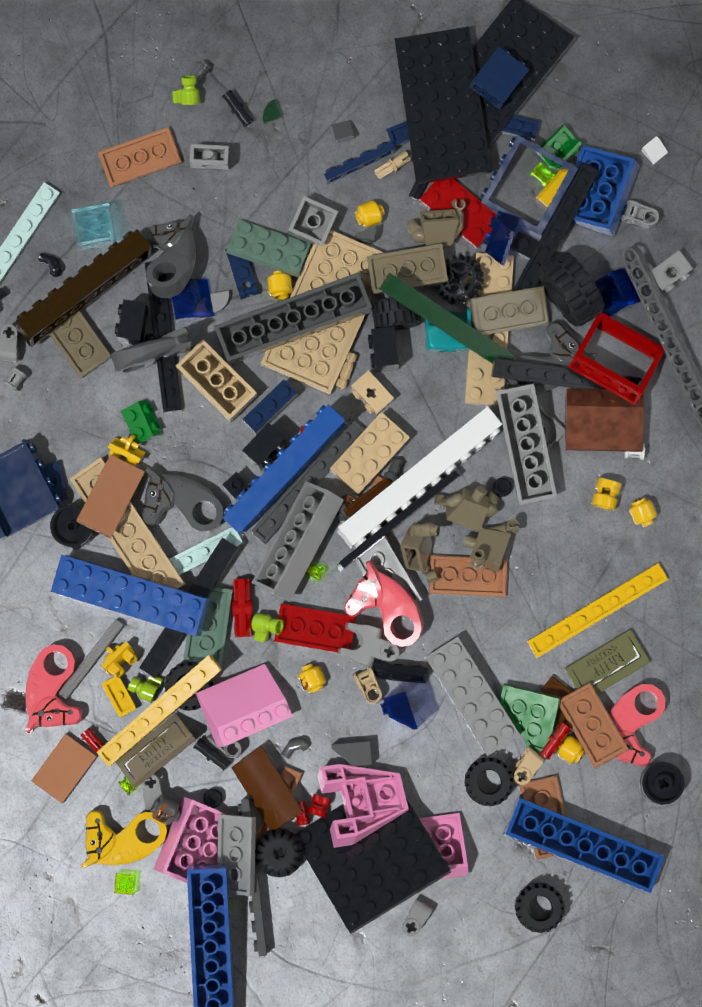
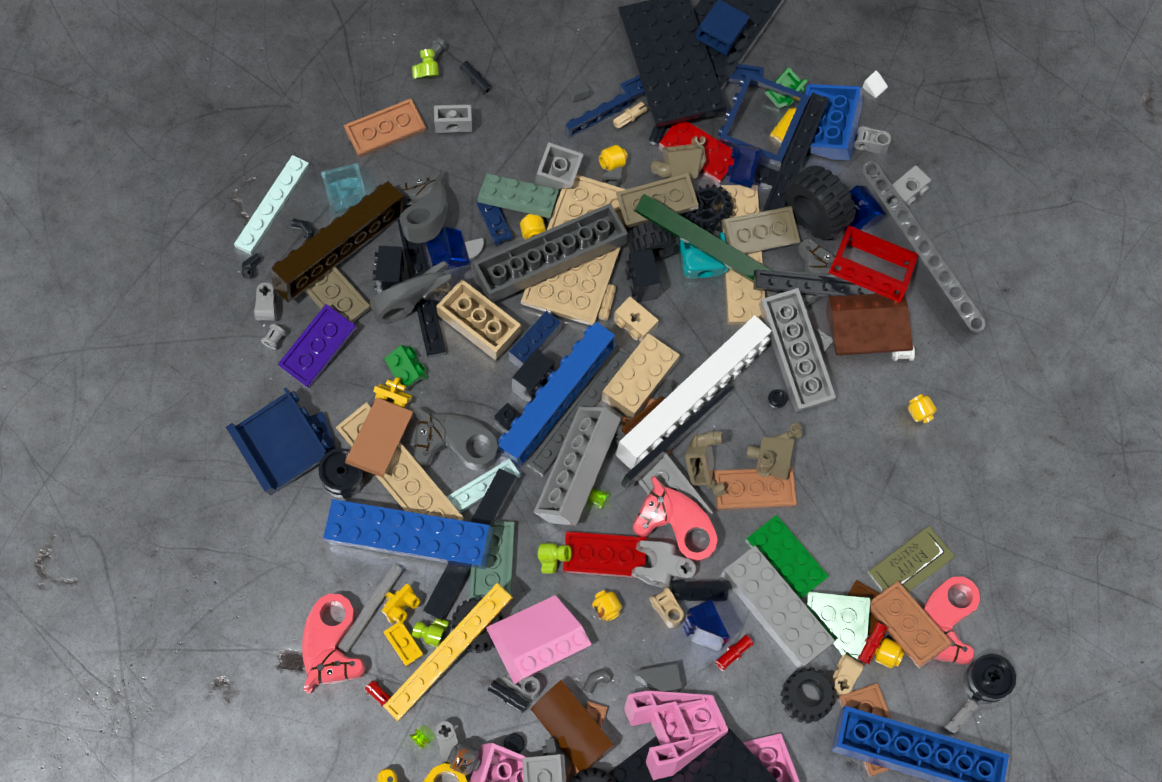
camera: 10 degrees left, 15 degrees down
nougat tile [31,734,97,804] -> none
dark tan tile [116,713,196,788] -> none
red piece [232,579,252,637] -> none
clear green tile [263,99,281,124] -> none
red pin [295,801,311,826] -> none
red wheel [307,794,331,818] -> none
dark tan torso [434,486,499,532] -> none
yellow tile [527,563,668,658] -> none
clear neon green bush [530,162,555,187] -> none
yellow wheel [591,478,622,511] -> none
none -> dark purple tile [277,304,357,388]
none -> red pin [715,635,754,671]
none -> green plate [745,515,829,600]
none -> light grey axle [945,699,978,735]

